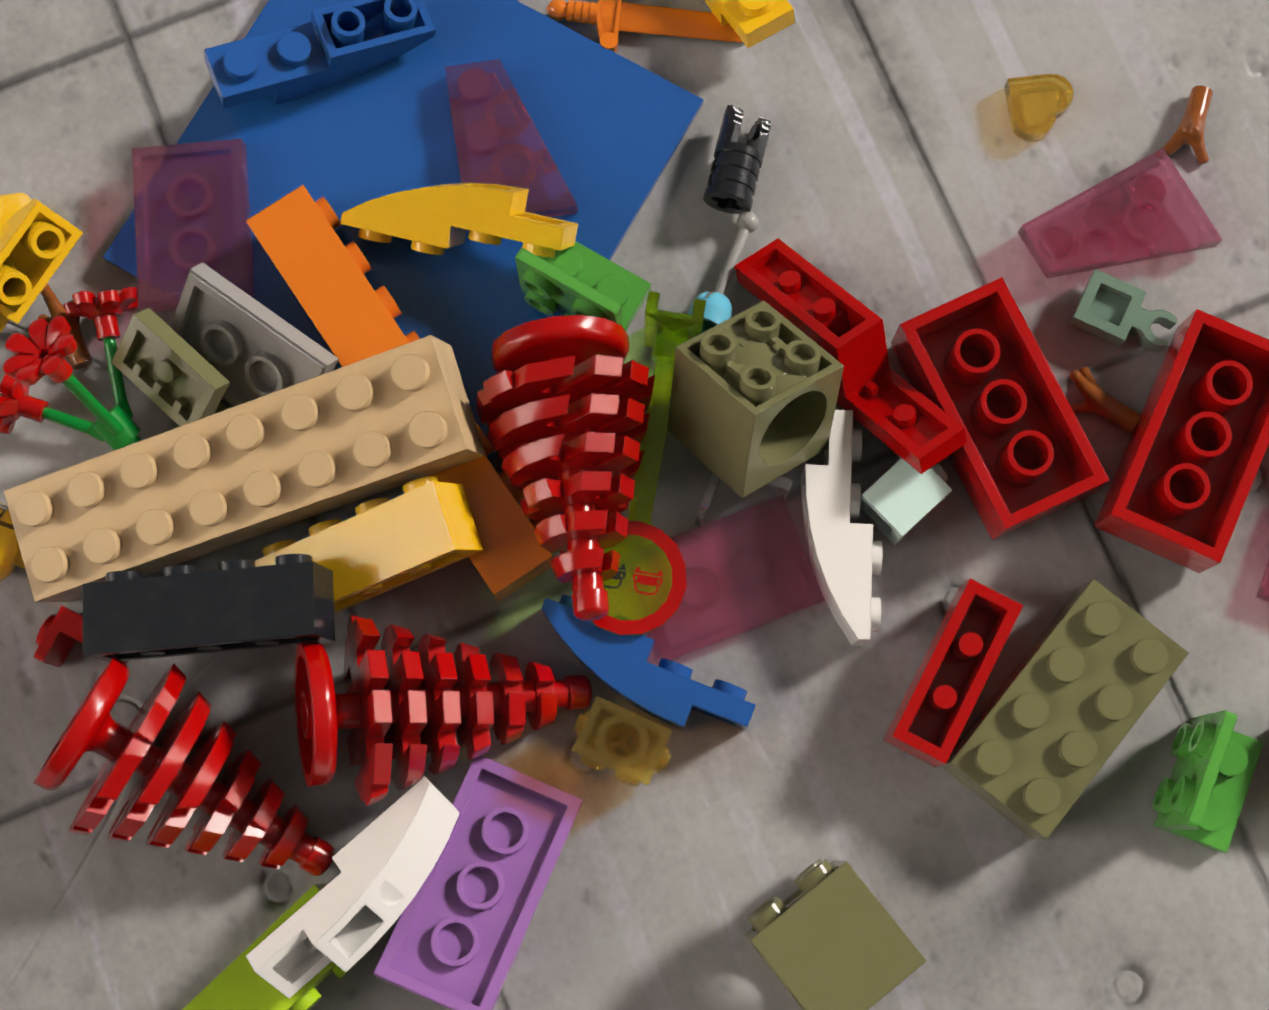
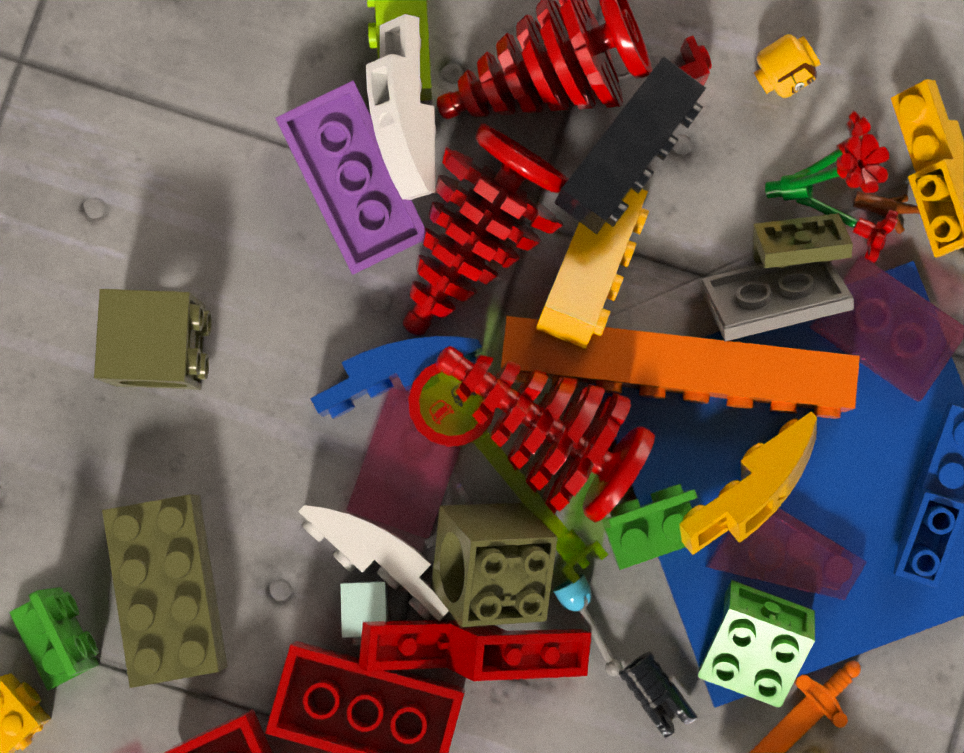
camera: 130 degrees right, 5 degrees up
tan brick [4,335,486,602] -> none
clear yellow head [571,696,673,788] -> none
red brick [883,578,1024,767] -> none
none -> bracket [698,580,815,707]

